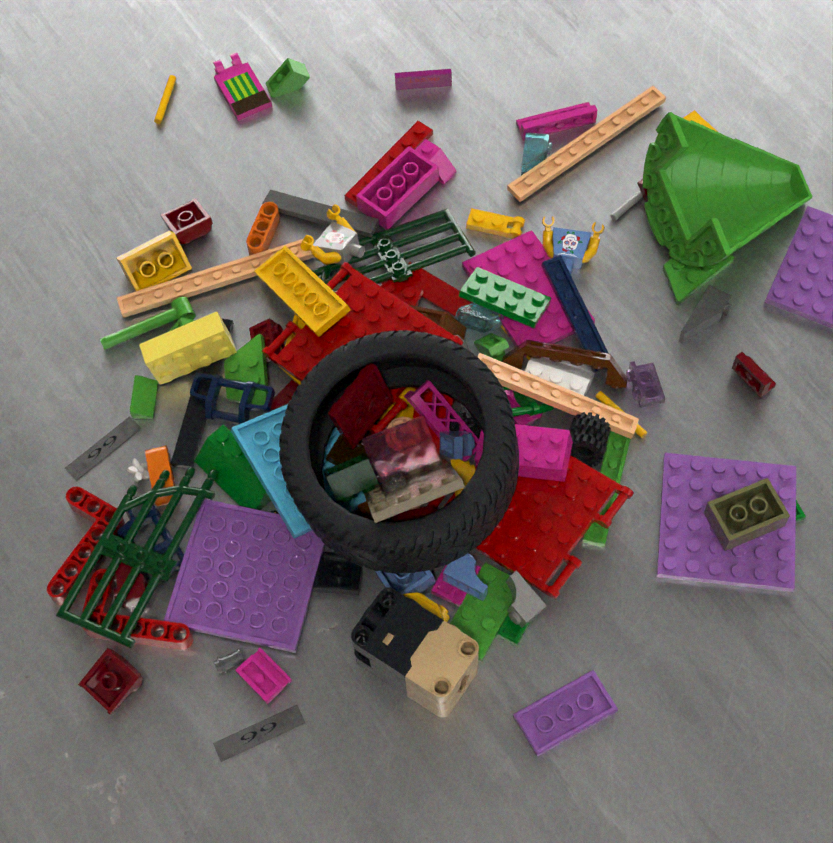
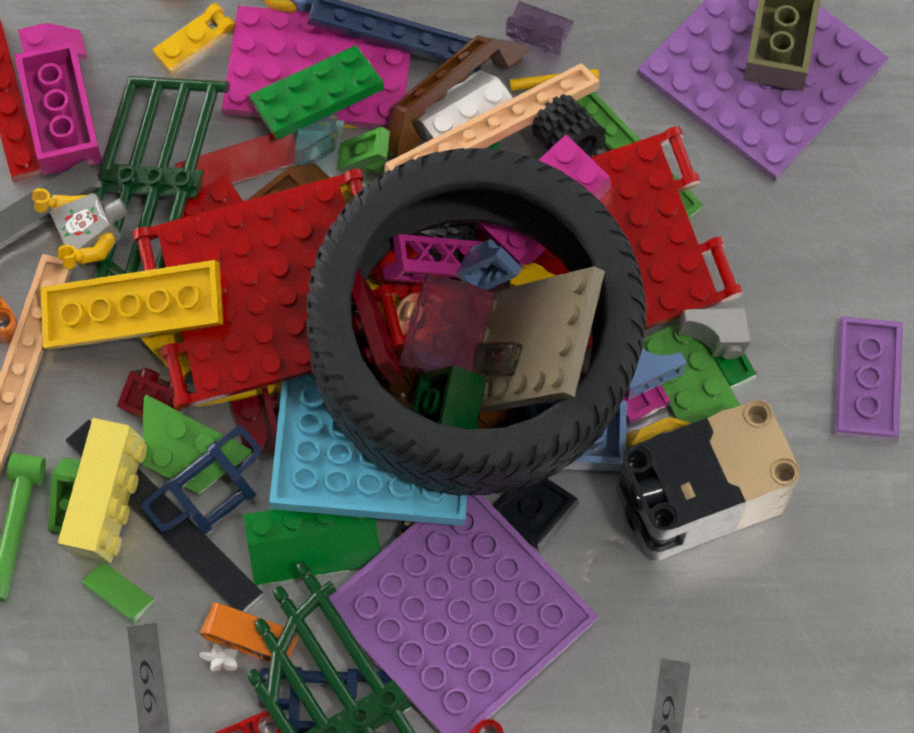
camera: 60 degrees left, 5 degrees up
dark grey pin [214,649,244,674] -> none
dark pink plate [235,648,292,704] -> none

